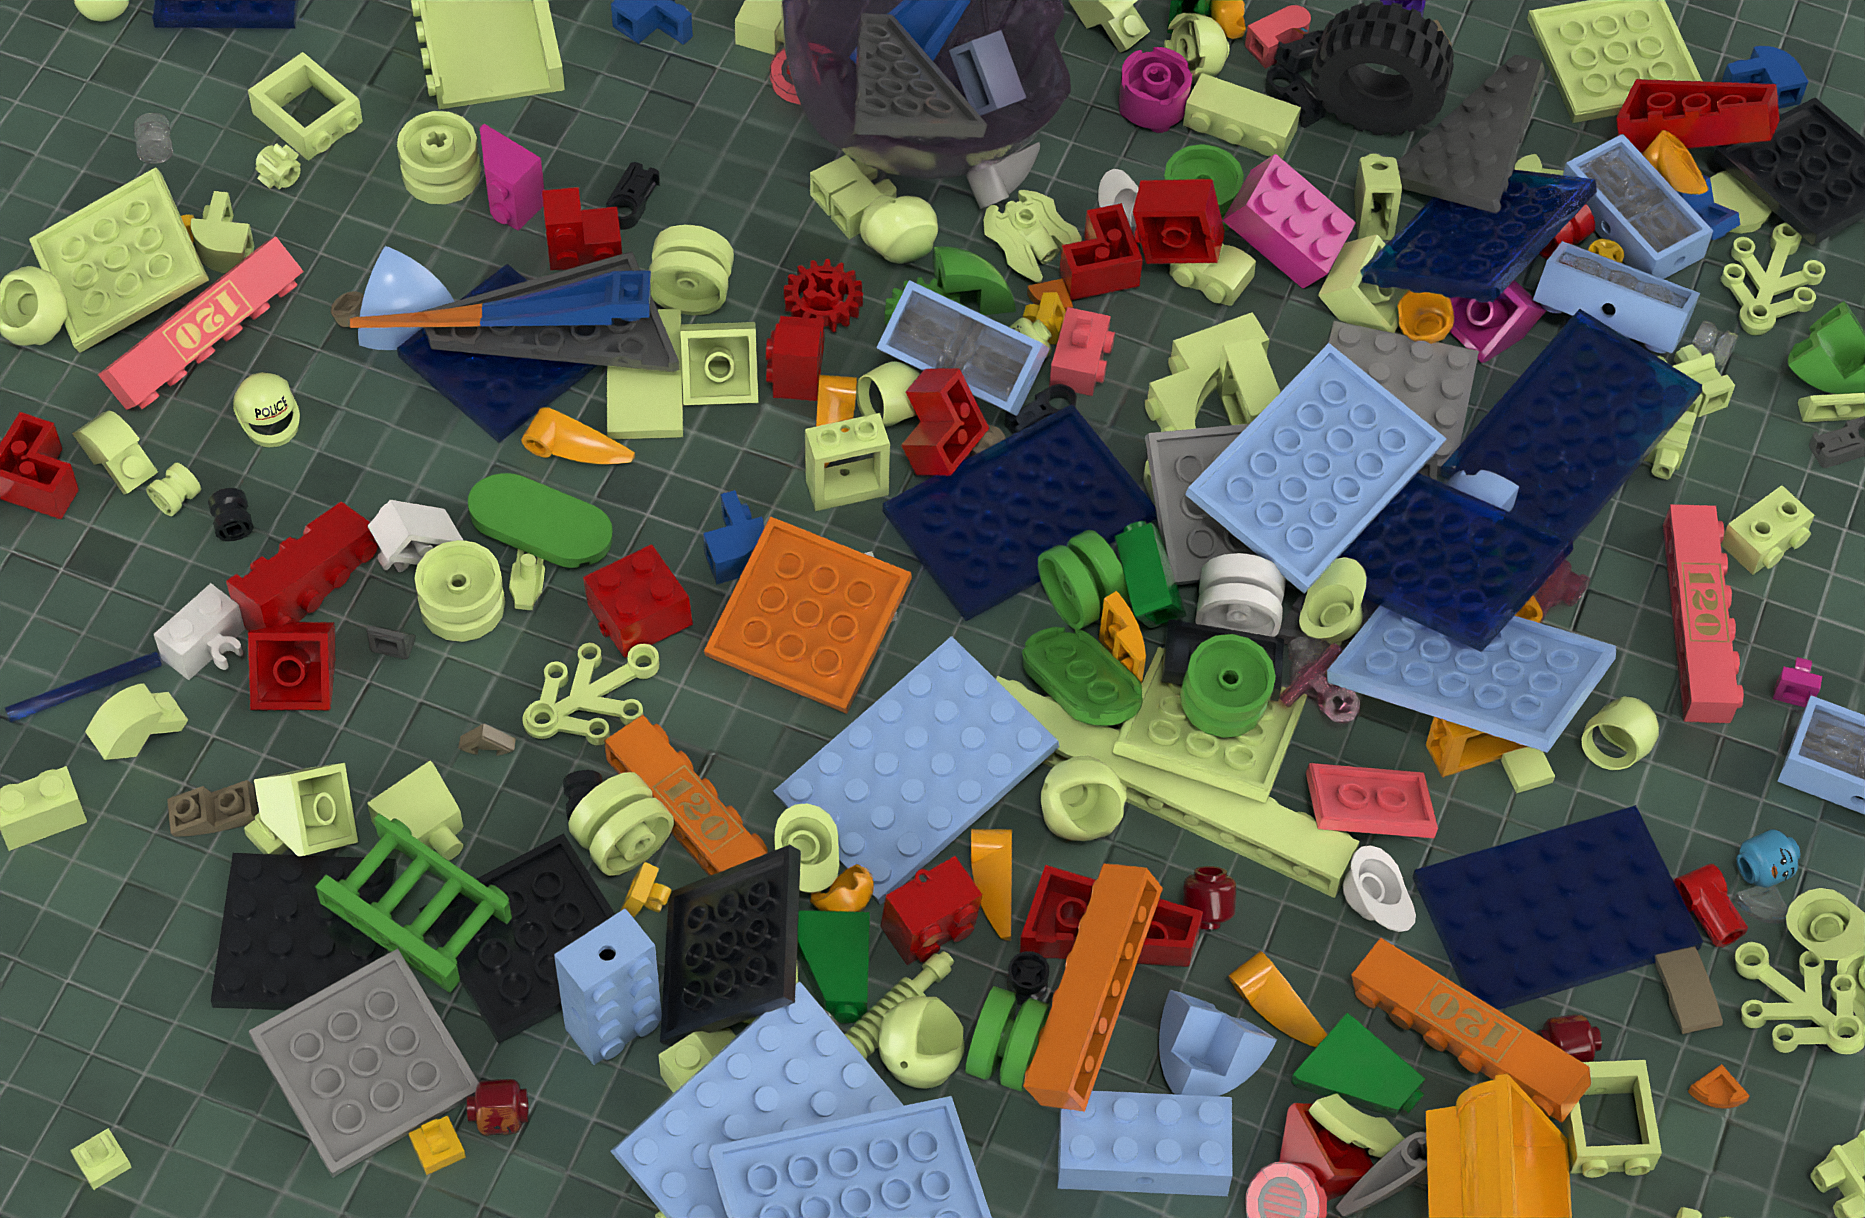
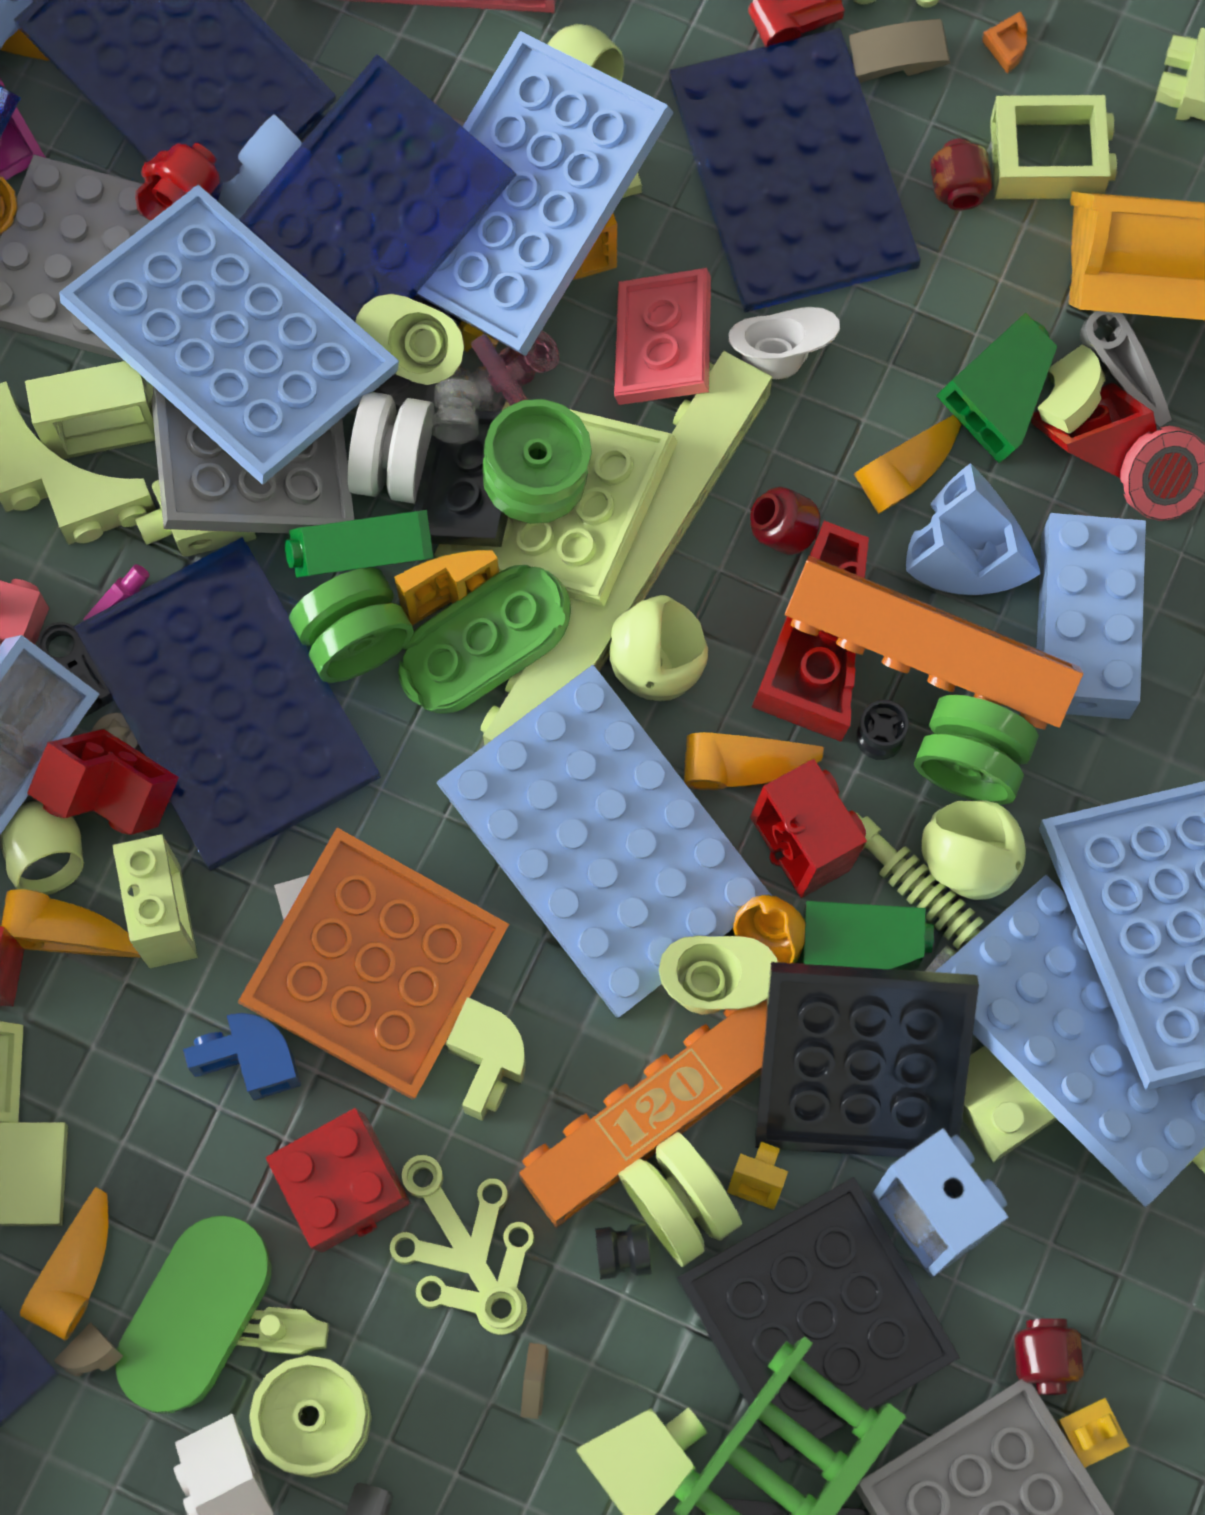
camera: 85 degrees left, 15 degrees up
orange brick [1351,938,1591,1123] -> none
none -> dark tan tile [54,1322,123,1376]
none -> dark pink bar [84,564,150,626]
none -> red head [135,143,220,221]
none -> clear wheel [431,379,482,444]
none -> yellowish green brick [446,997,526,1121]

